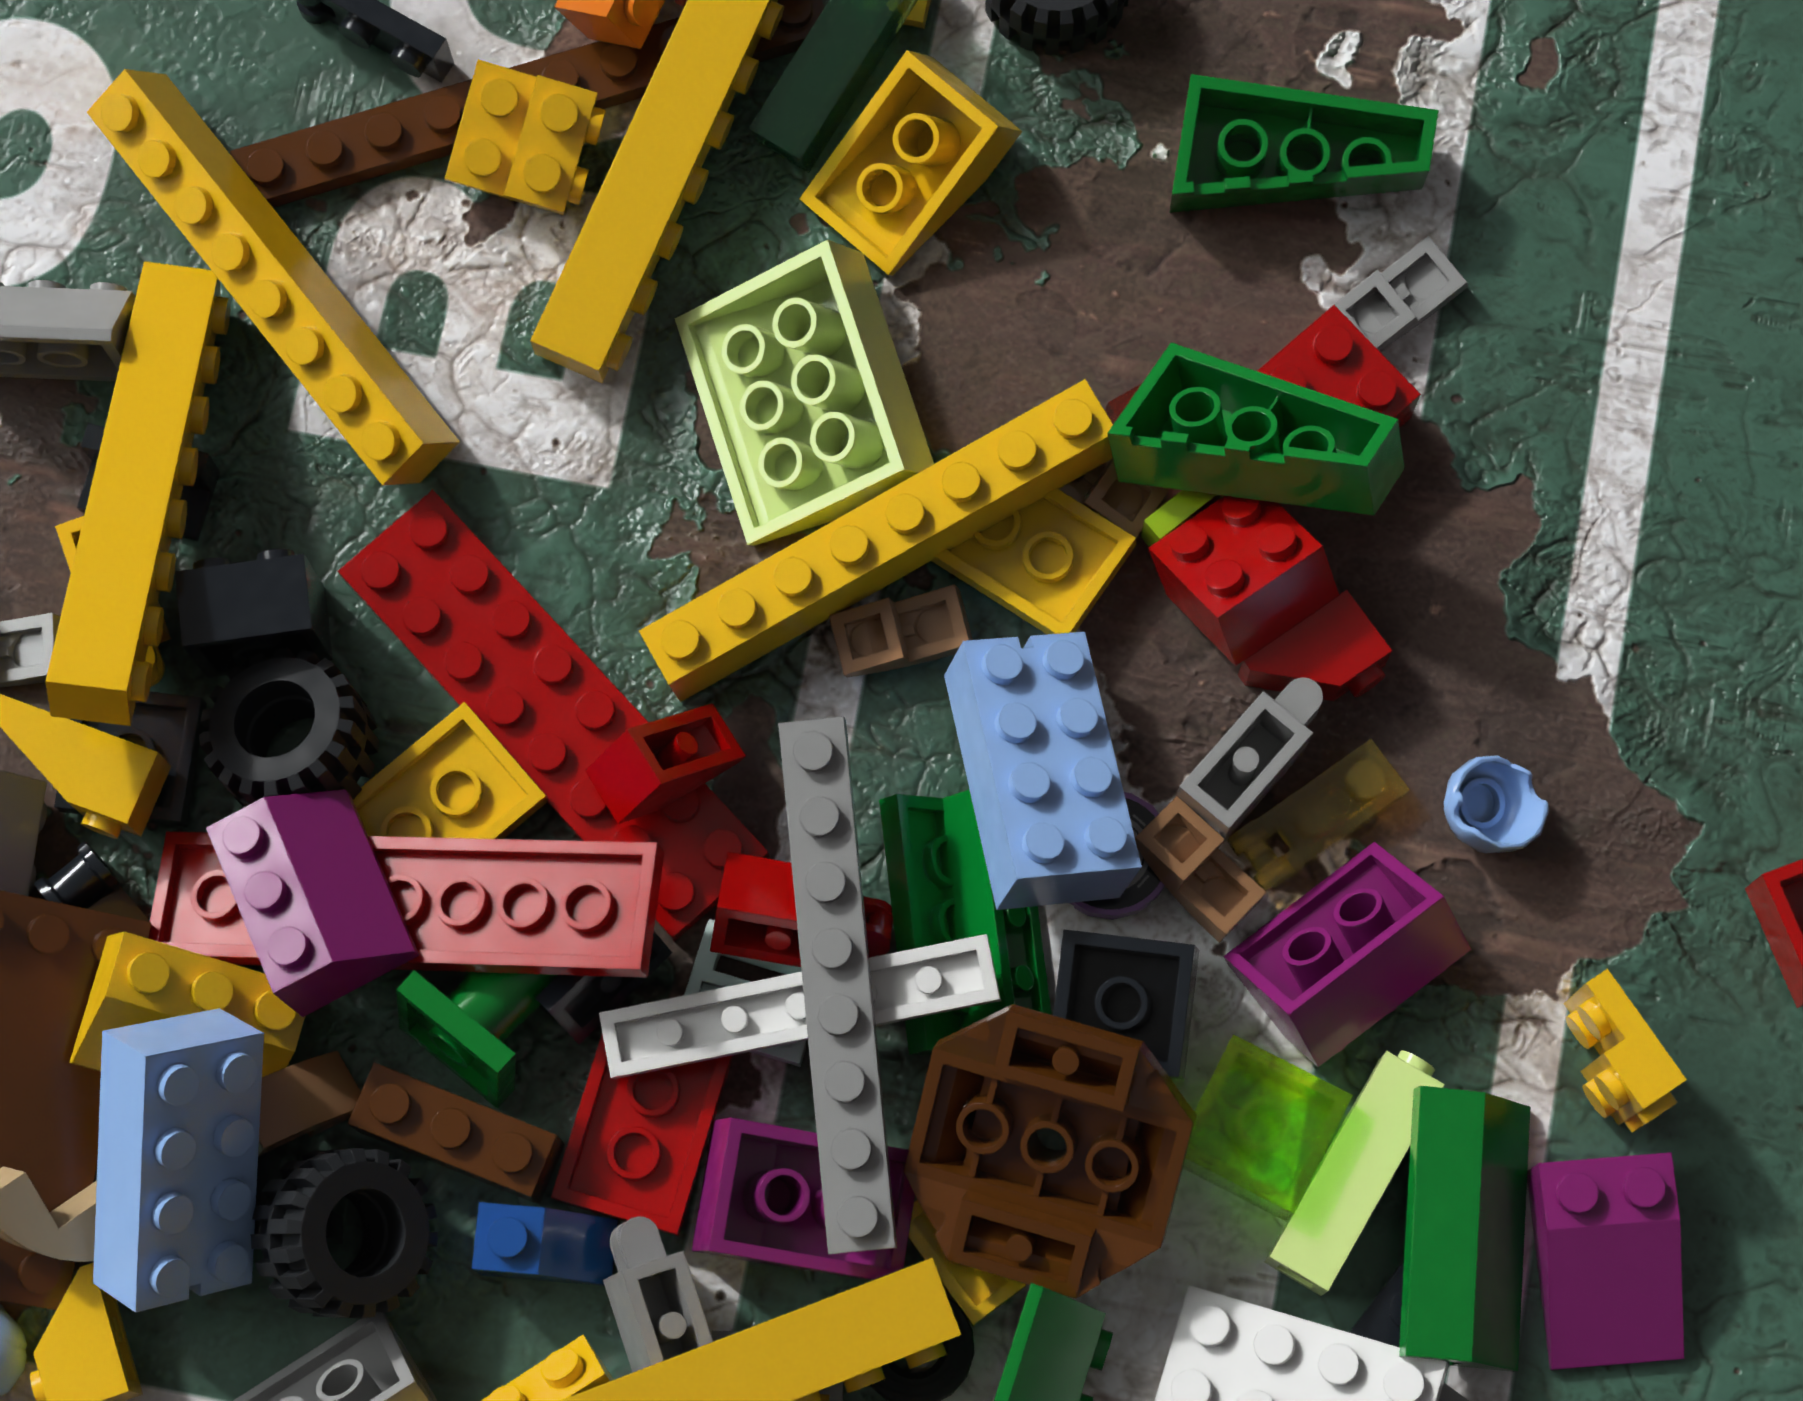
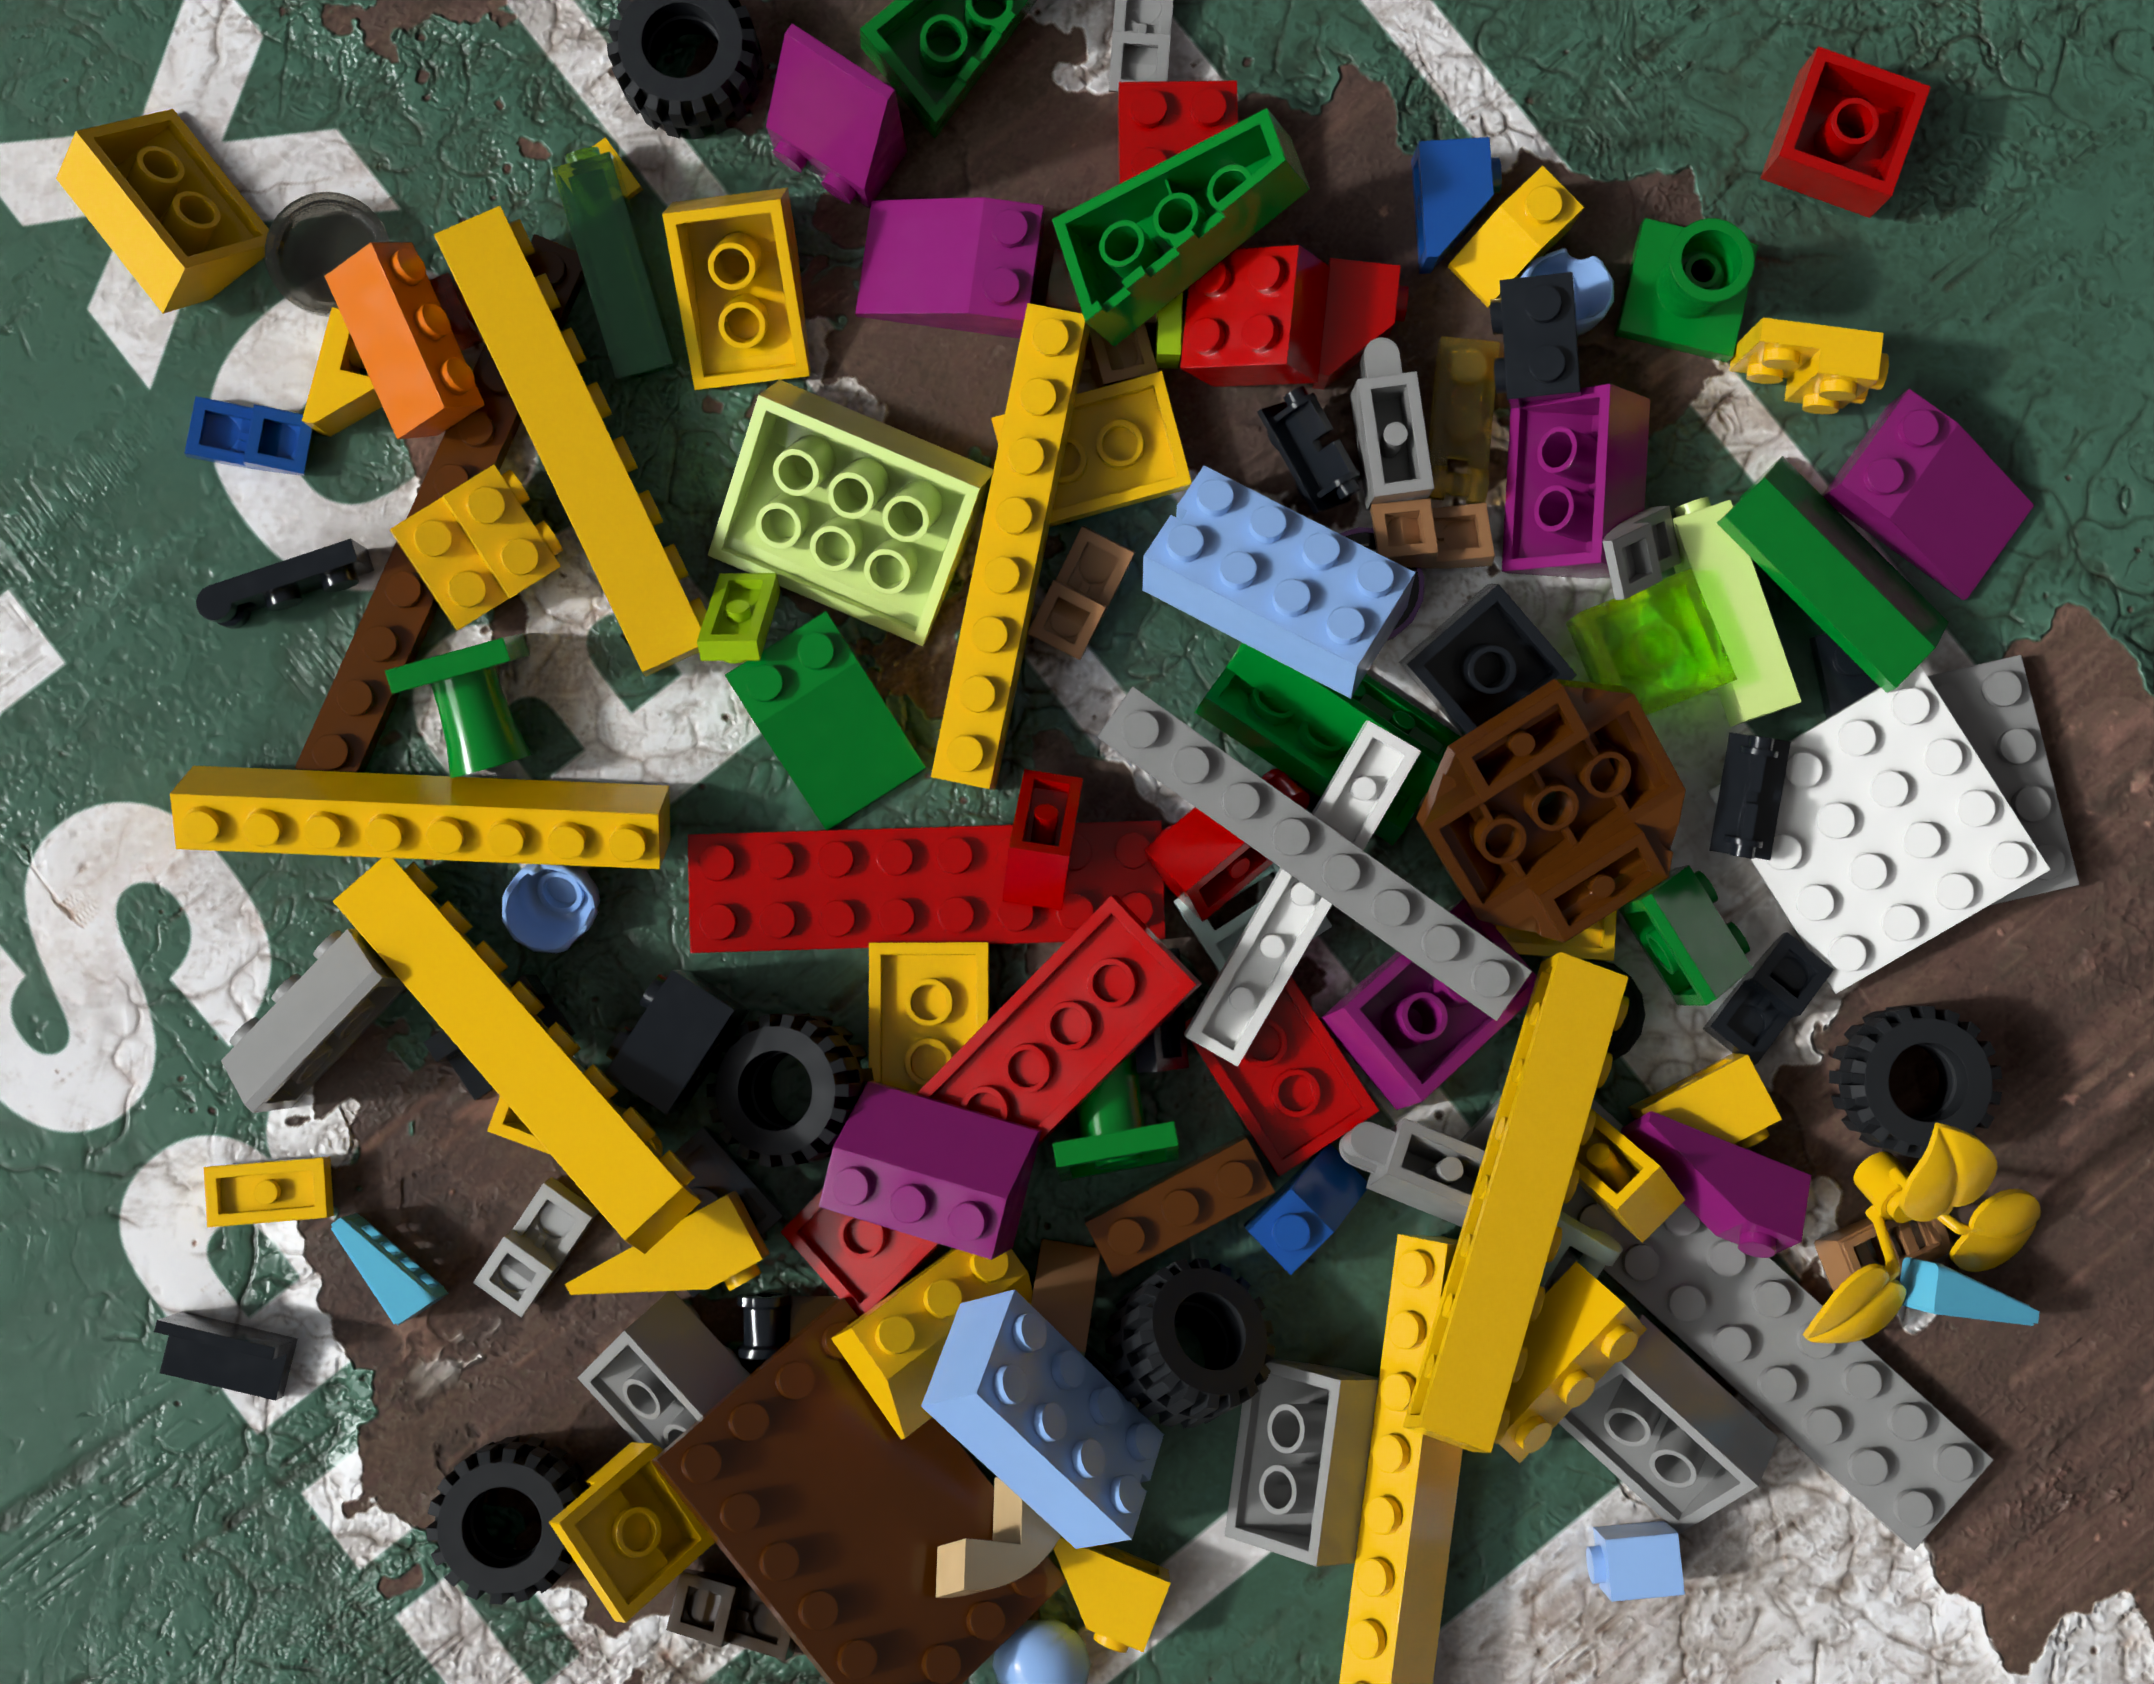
camera: 50 degrees left, 10 degrees up
none -> green plant [385,633,532,778]
none -> light blue hair [502,864,600,953]
none -> lime plate [697,573,780,664]
none -> green slope [725,611,927,830]
none -> magenta slope [766,23,907,208]
none -> magenta slope [855,197,1044,339]
none -> black hinge [1257,386,1361,514]
none -> blue slope [1411,137,1502,274]
none -> yellow slope [1448,166,1584,308]
none -> black bracket [1490,272,1581,408]
none -> light grey slope [1603,506,1681,600]
none -> green plant [1614,218,1759,363]
none -> black hinge [1709,732,1791,860]

